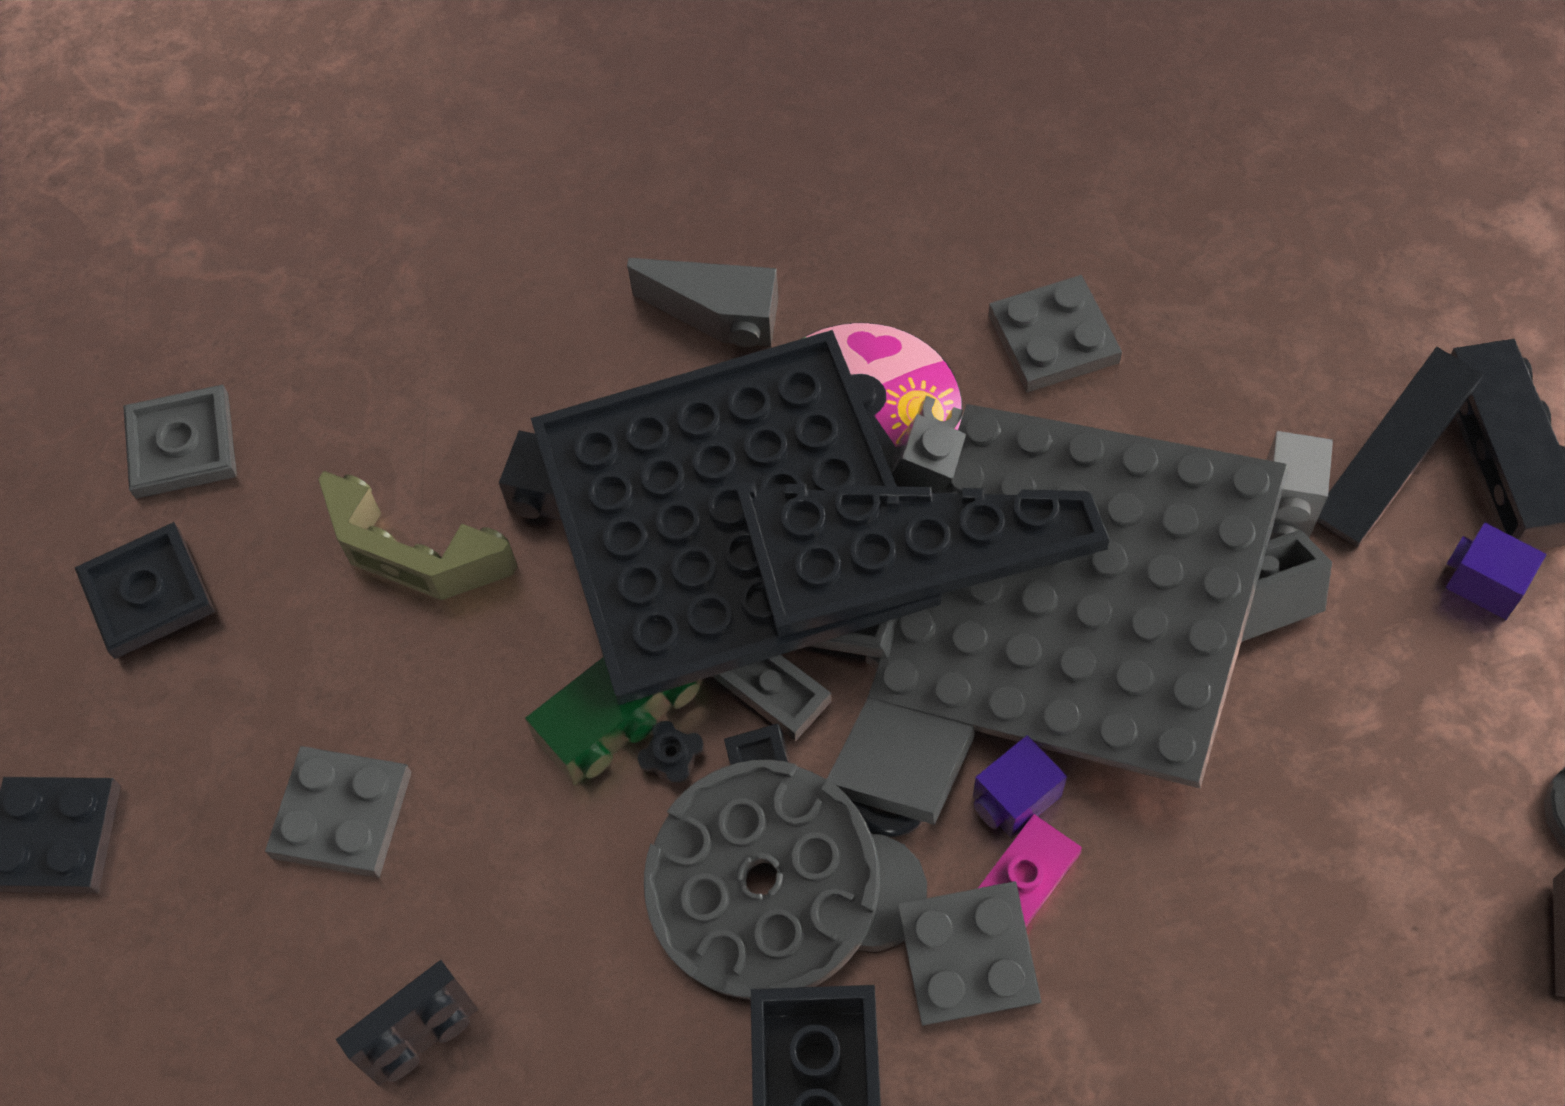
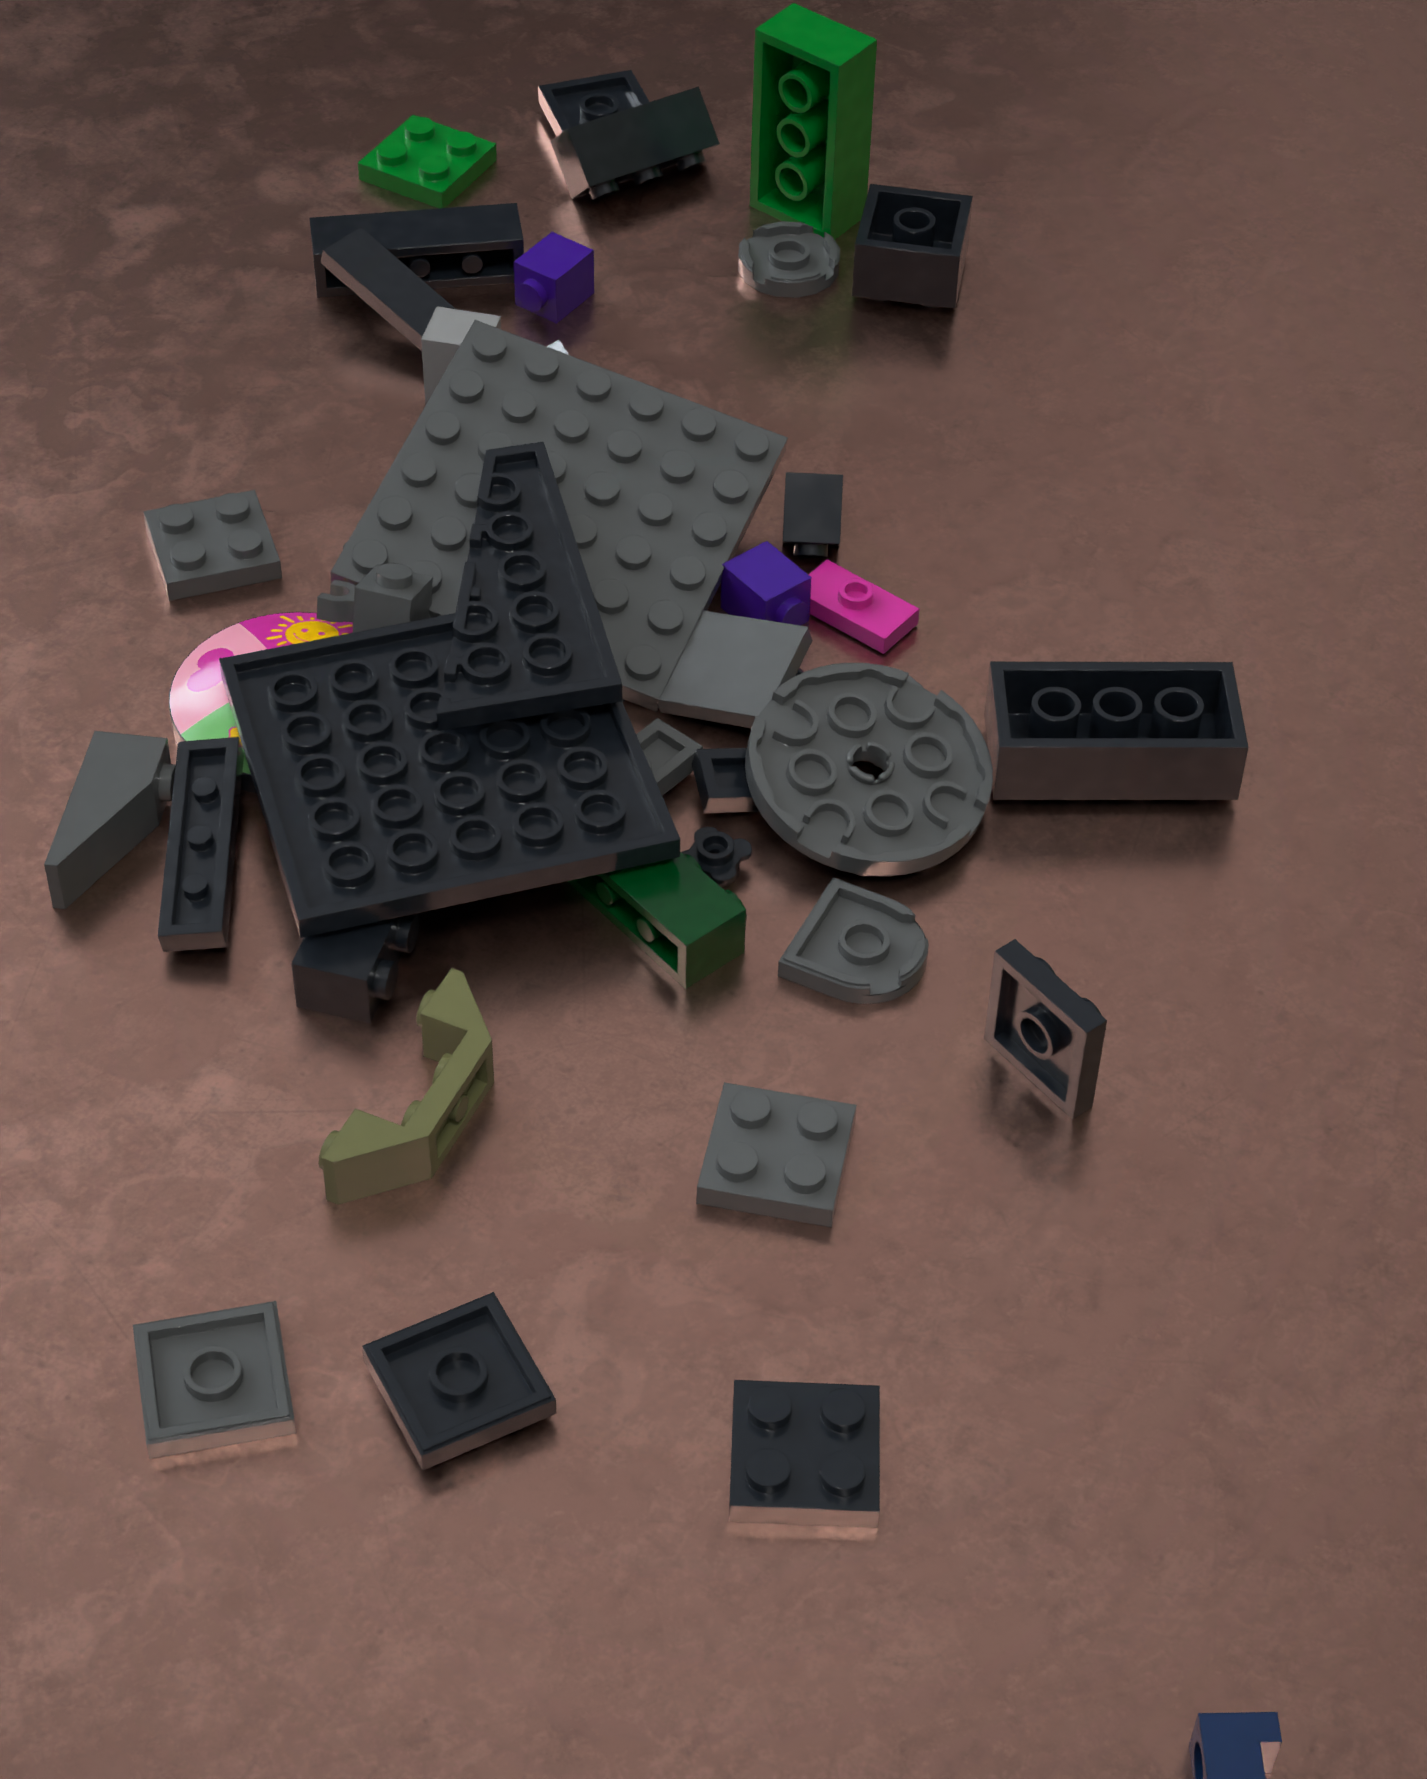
camera: 95 degrees left, 15 degrees down
dark grey plate [898,881,1042,1026] -> none
none -> black plate [157,737,244,952]
none -> dark grey tile [778,877,929,1004]
none -> black slope [782,472,843,558]

